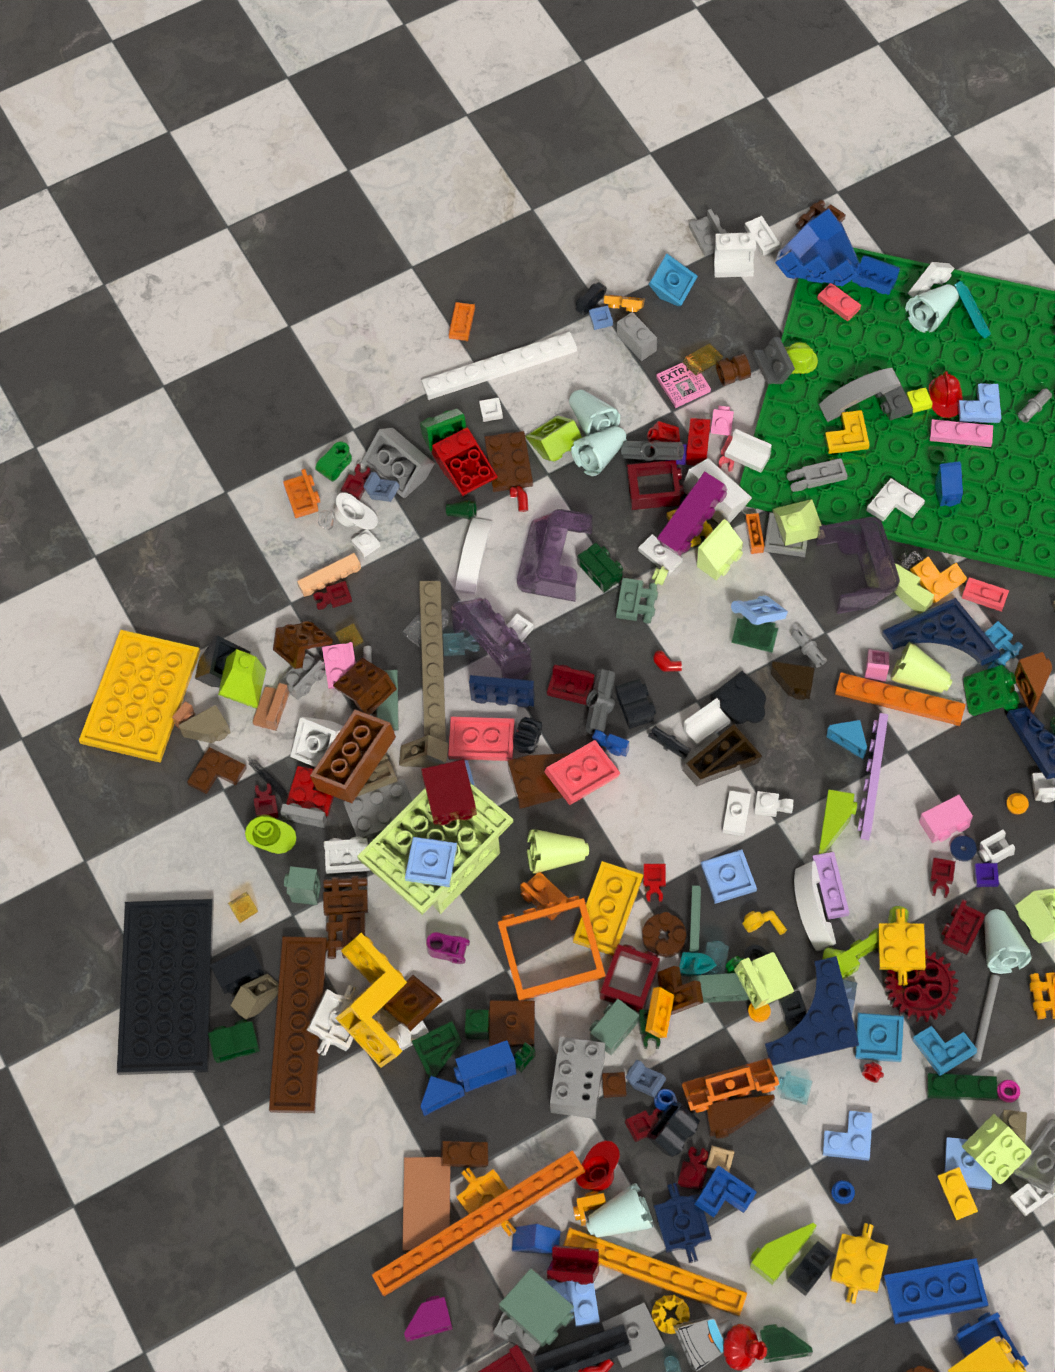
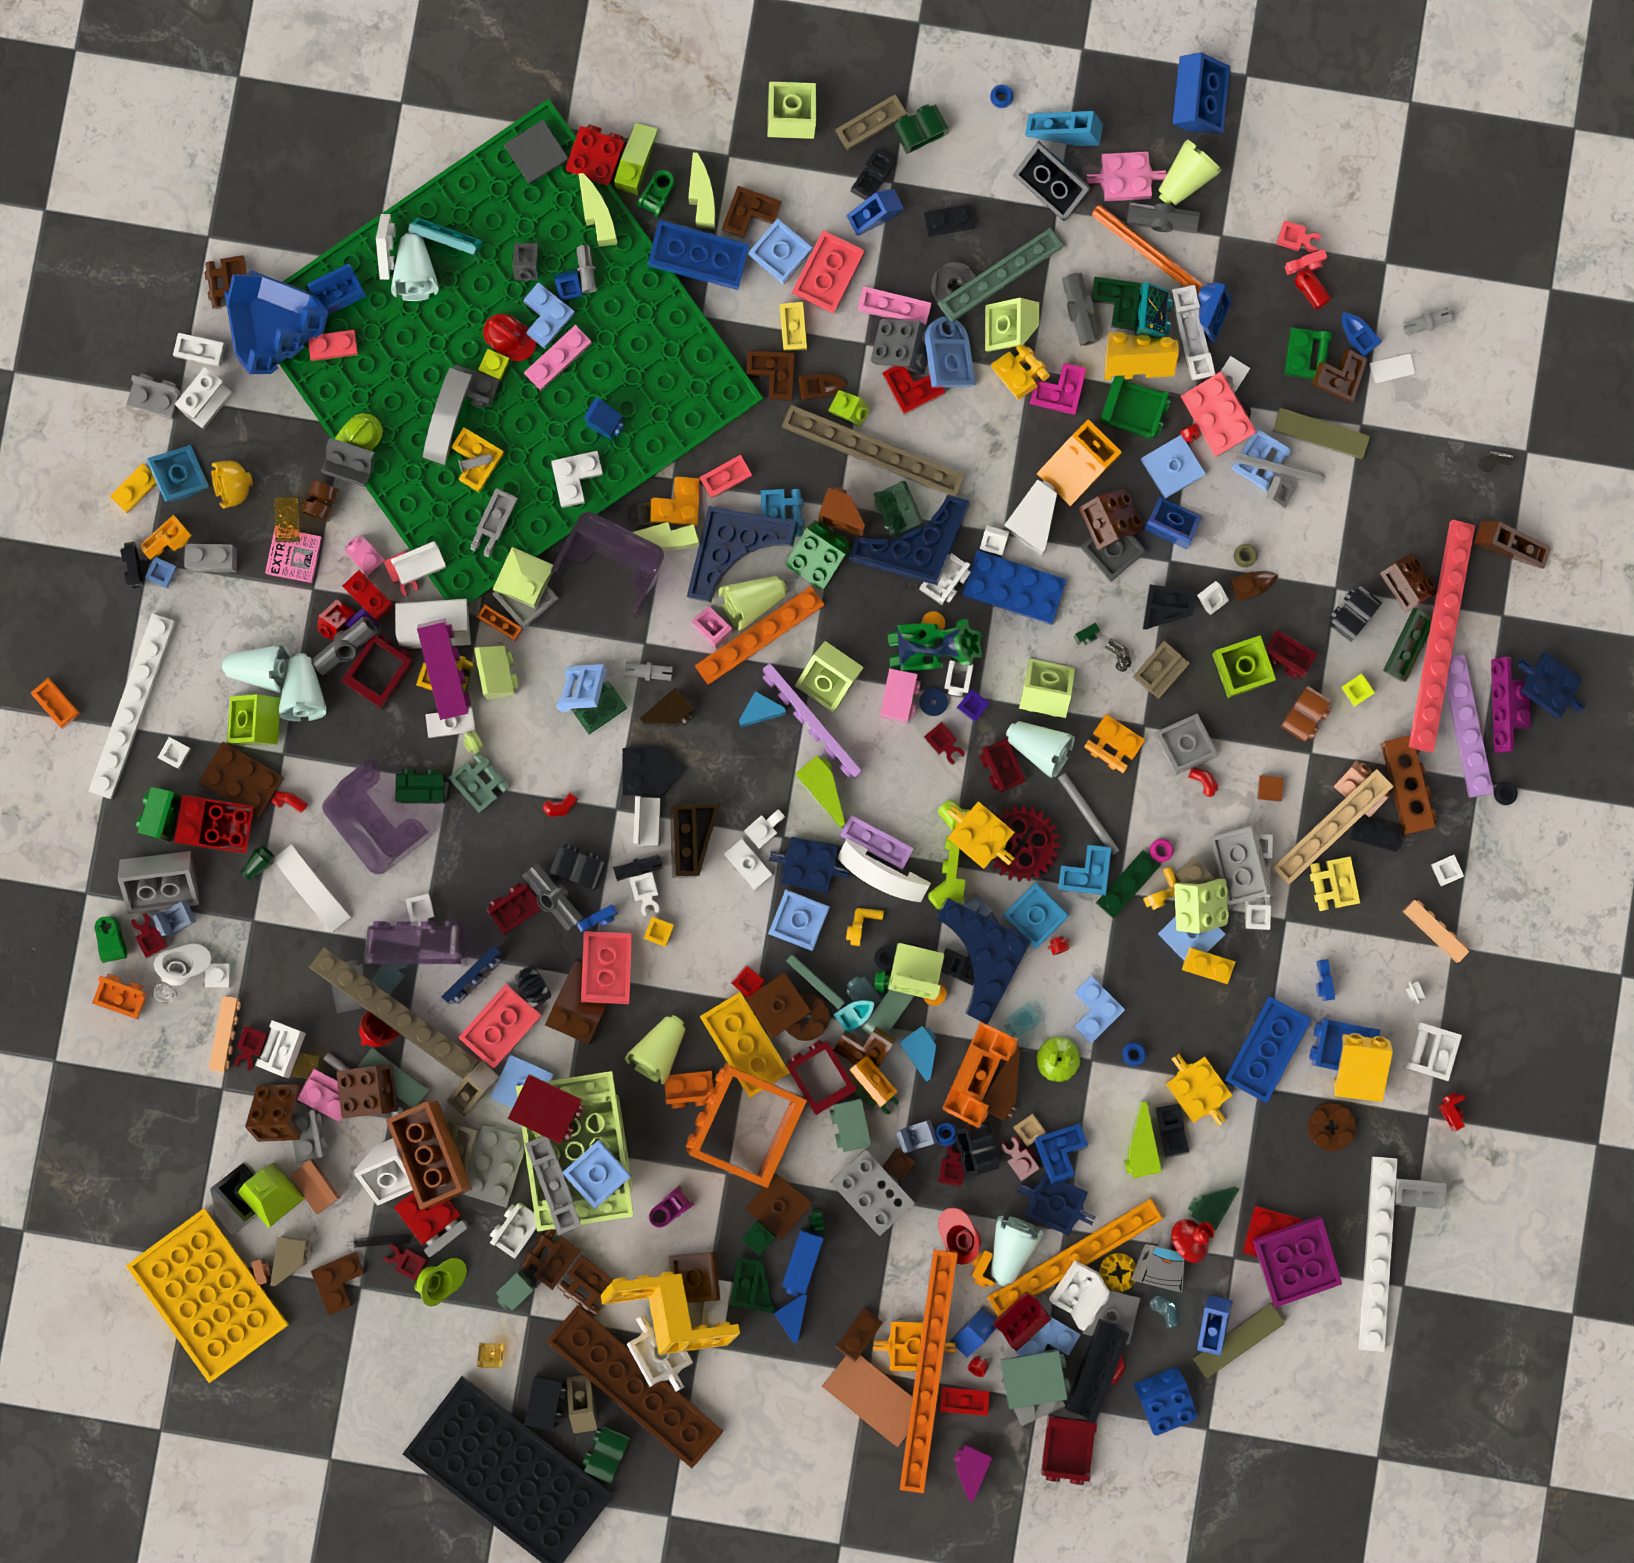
camera: 55 degrees left, 20 degrees up
none -> yellow plate [109,463,157,514]
none -> yellow cylinder [211,460,253,509]
none -> white plate [255,1020,306,1078]
none -> red piece [359,1011,399,1047]
none -> light grey piece [458,454,493,473]
none -> dark grey bracket [513,243,539,281]
none -> light grey slope [525,1136,582,1236]
none -> blue slope [554,269,583,301]
none -> white plate [629,872,659,917]
none -> yellow plate [643,916,675,947]
none -> reddish brown plate [745,972,812,1039]
none -> dark blue plate [769,836,850,893]
none -> yellowish green slope [795,641,864,713]
none -> green hips [888,619,982,672]
none -> dark azure slope [898,1026,937,1082]
none -> red plate [939,1386,990,1416]
none -> red hinge [967,1356,989,1377]
none -> lime hair [1036,1037,1081,1082]
none -> white bracket [1049,1260,1109,1331]
none -> yellow plate [1143,867,1178,910]
none -> blue plate [1316,959,1335,1001]

